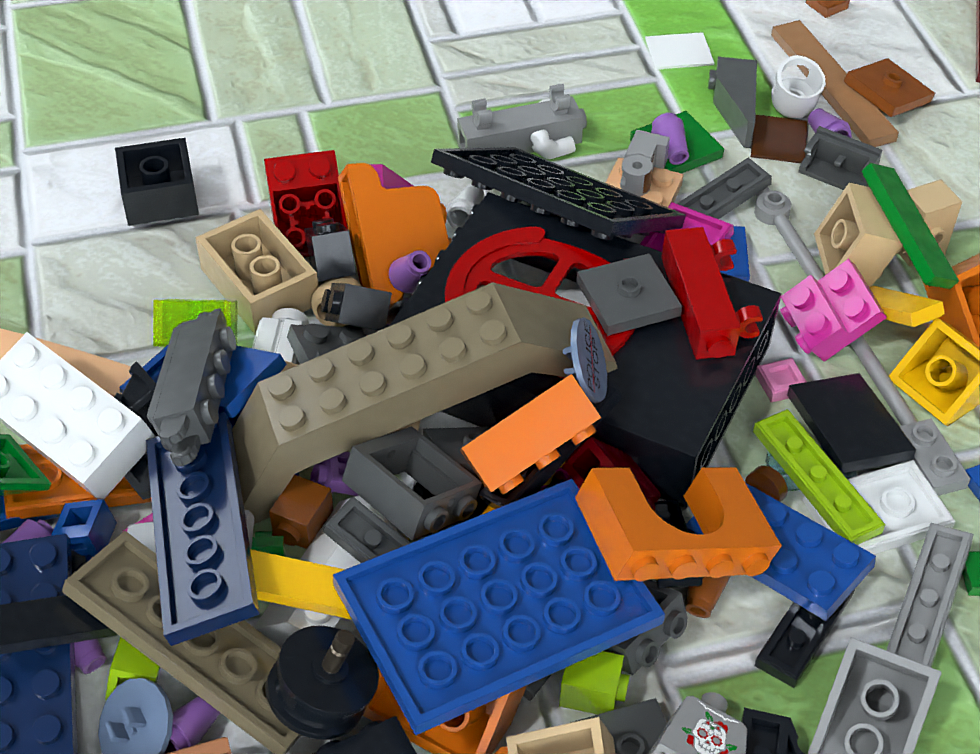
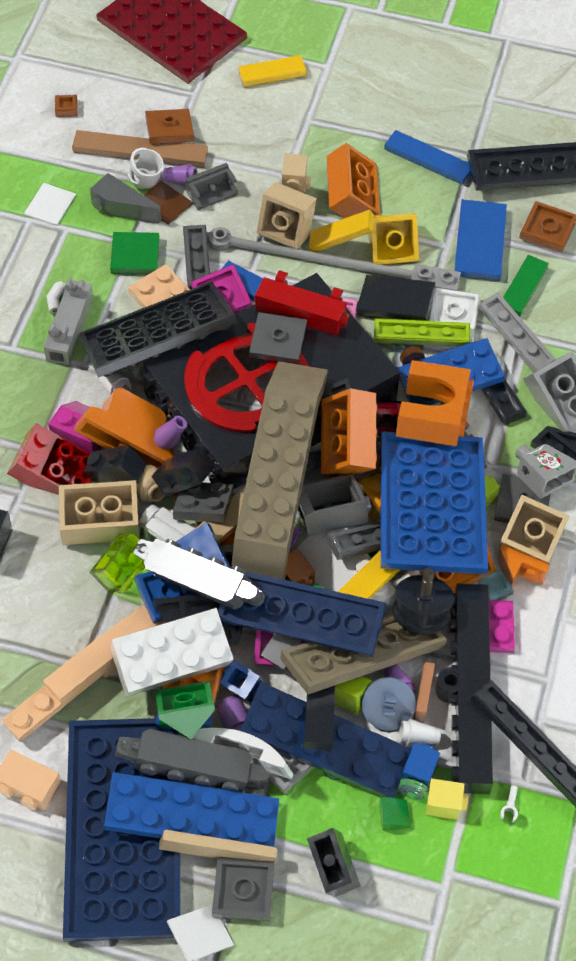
camera: 60 degrees left, 10 degrees up
white arm [530,130,576,159] -> none
sand blue piece [563,317,607,403] -> none
light grey leg [620,130,670,196] -> none
medium lavender cone [651,113,689,165] -> none
dark pink plate [780,258,887,362] -> none
green tile [862,163,959,289] -> none

